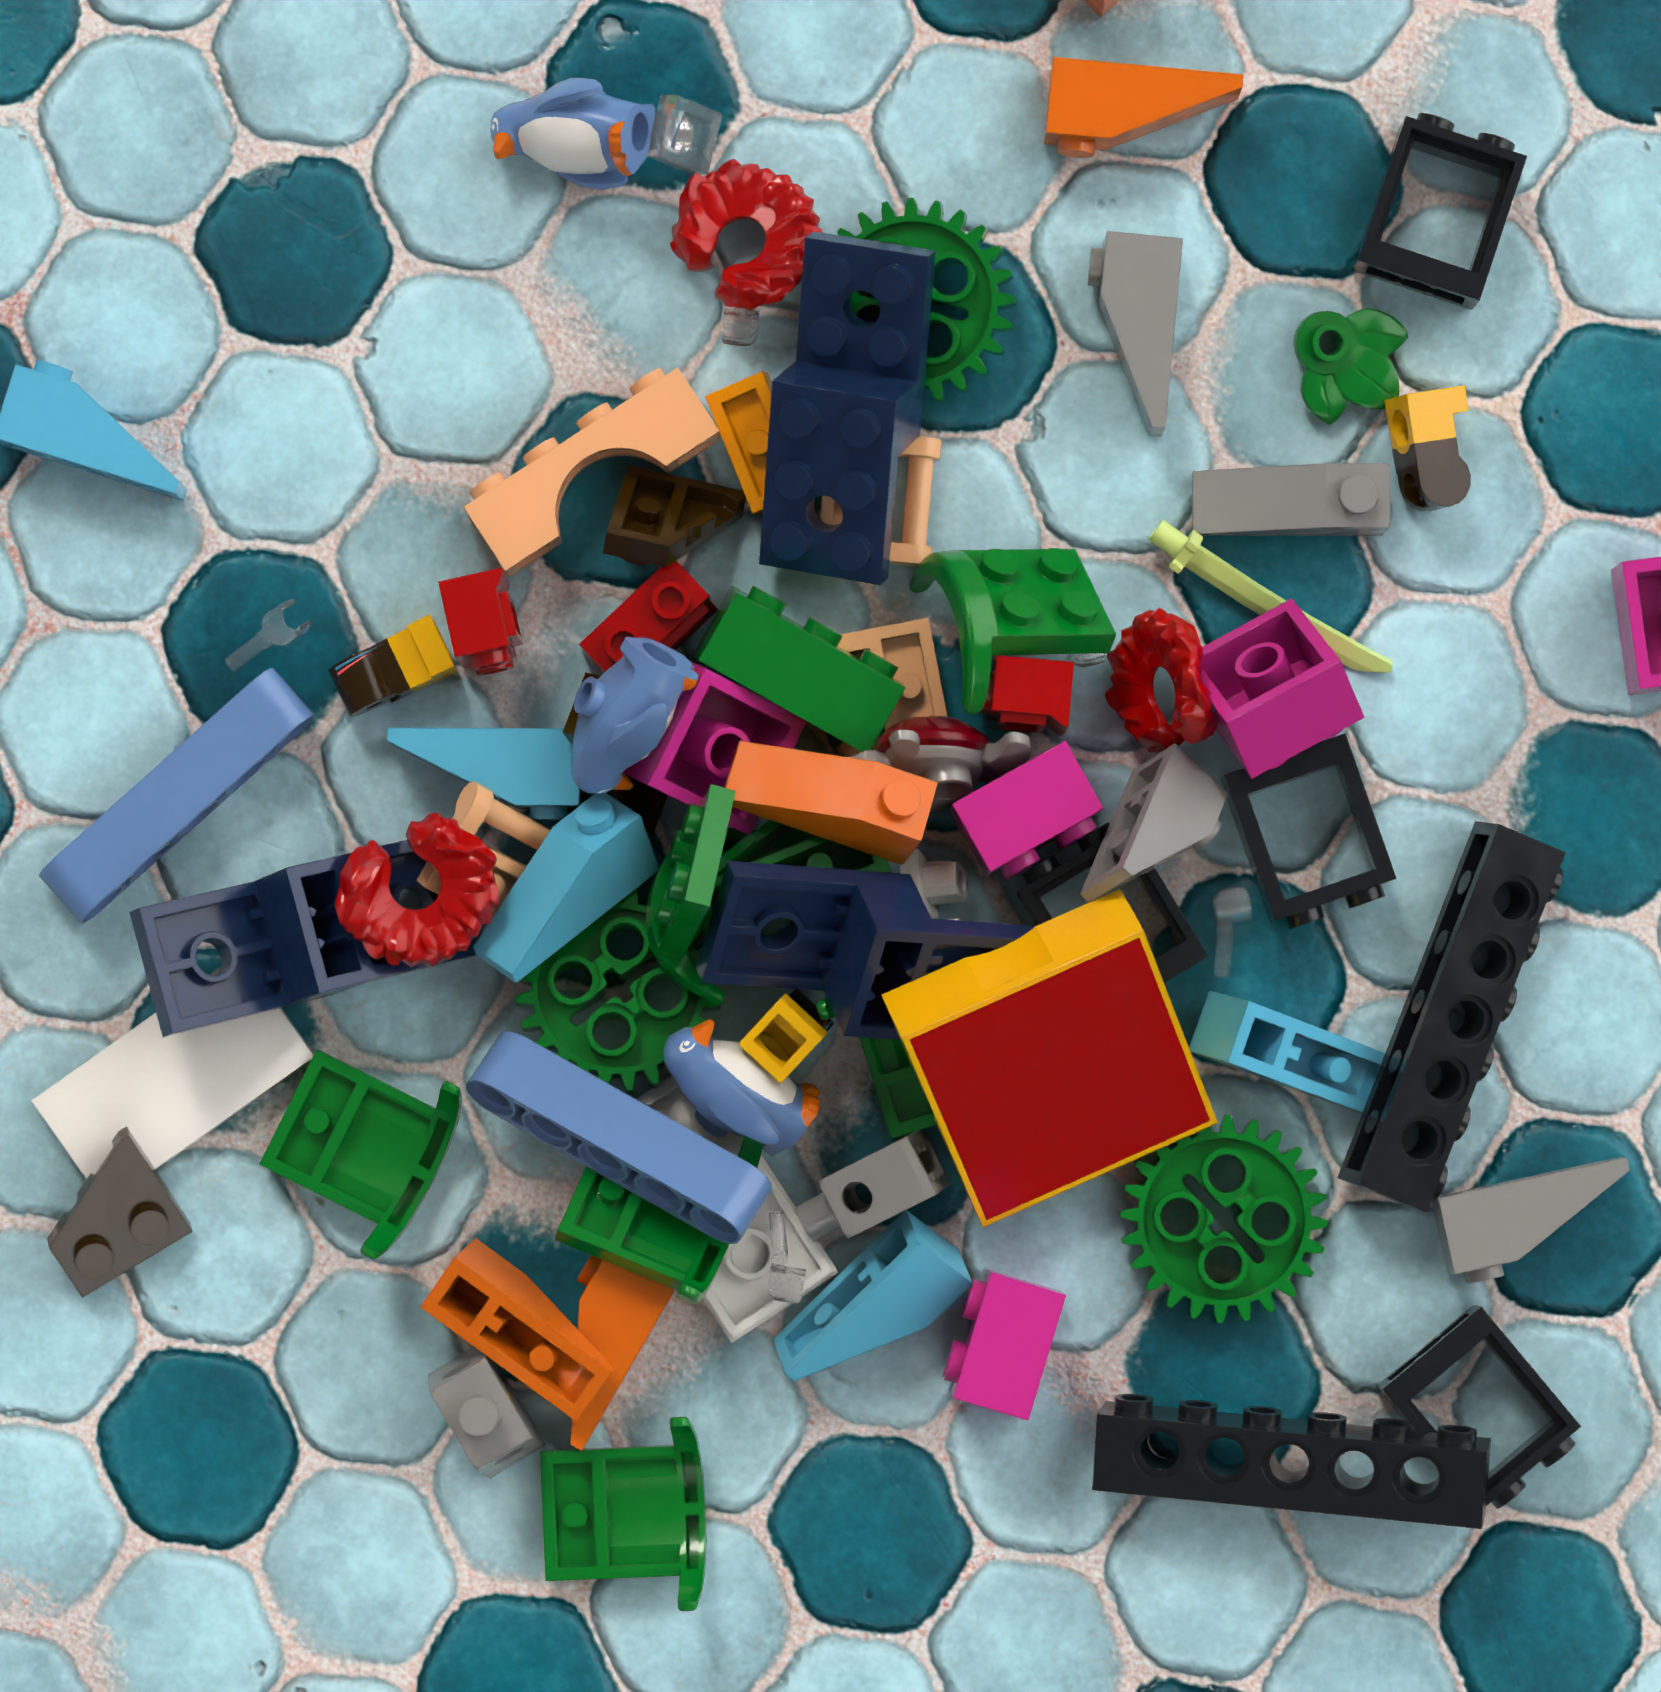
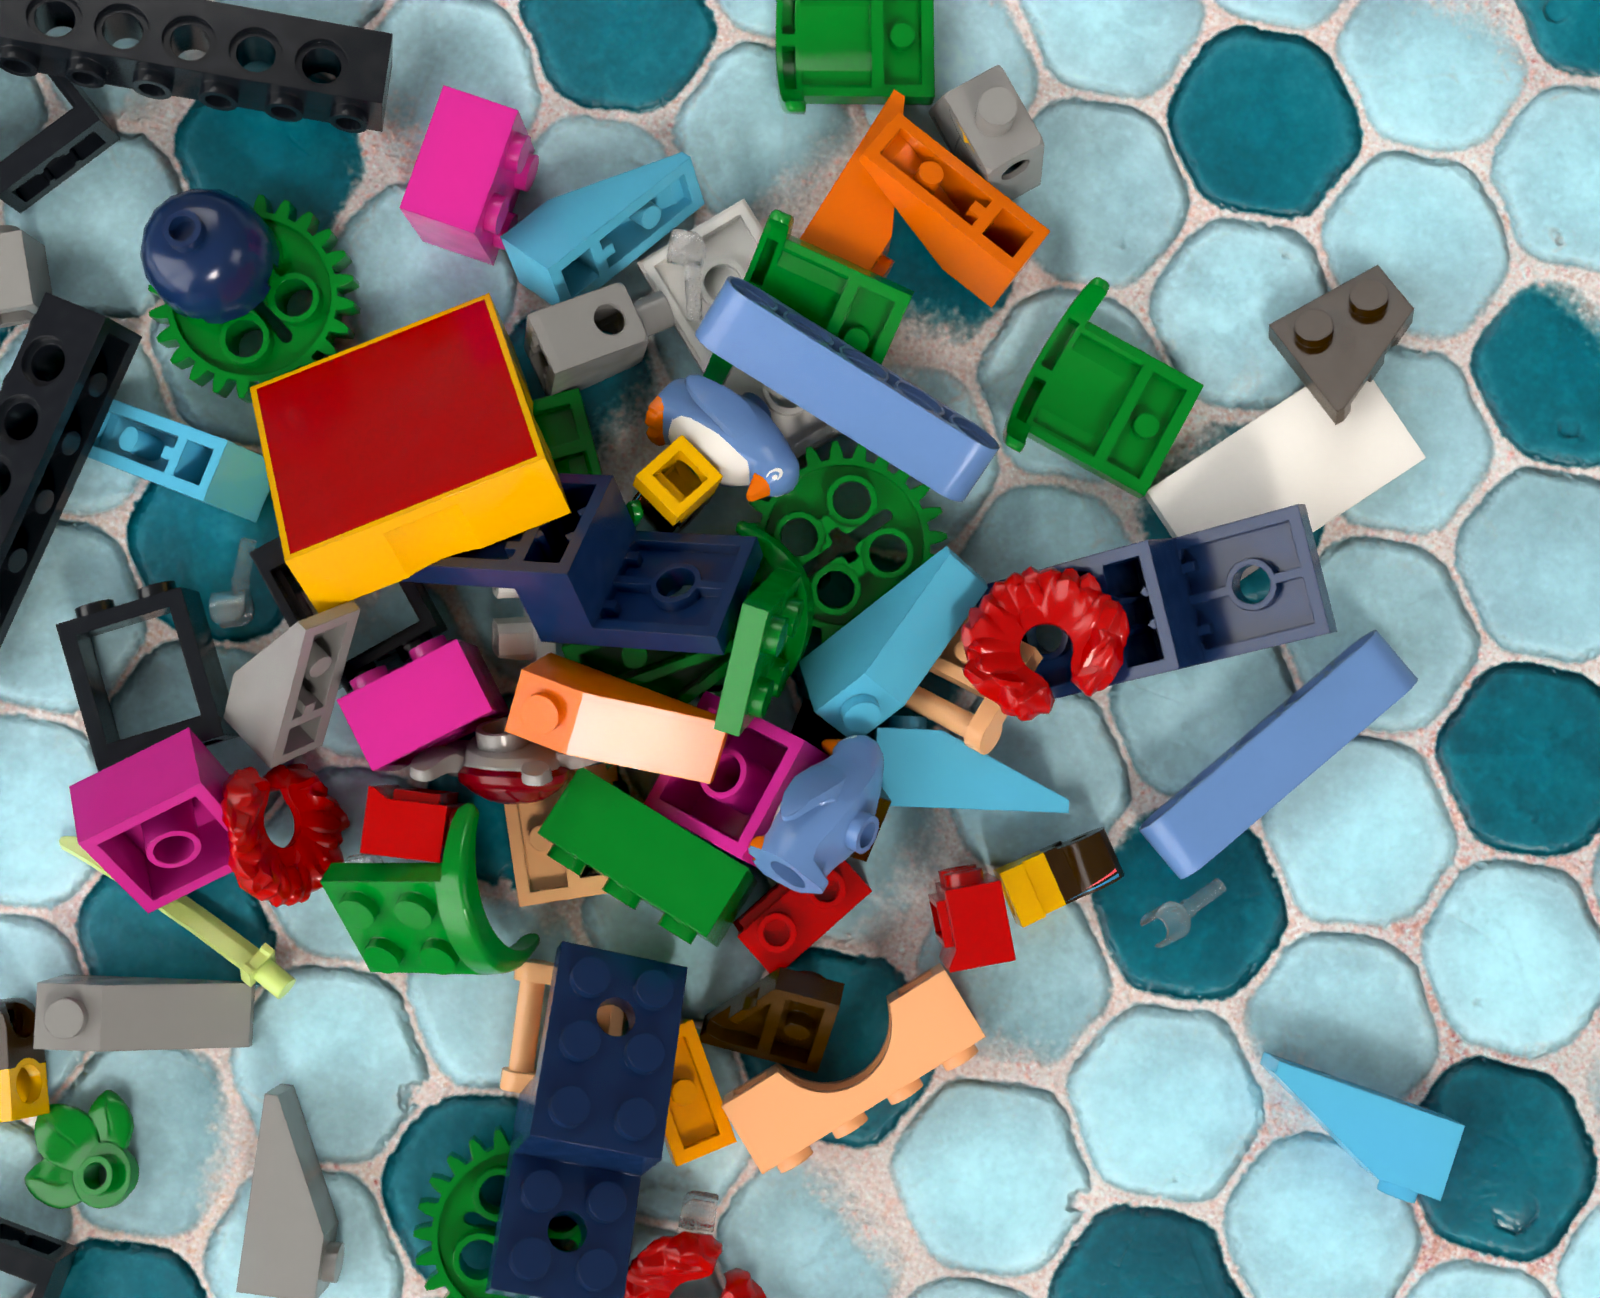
camera: 175 degrees right, 0 degrees up
none -> dark blue cylinder [140,188,280,324]

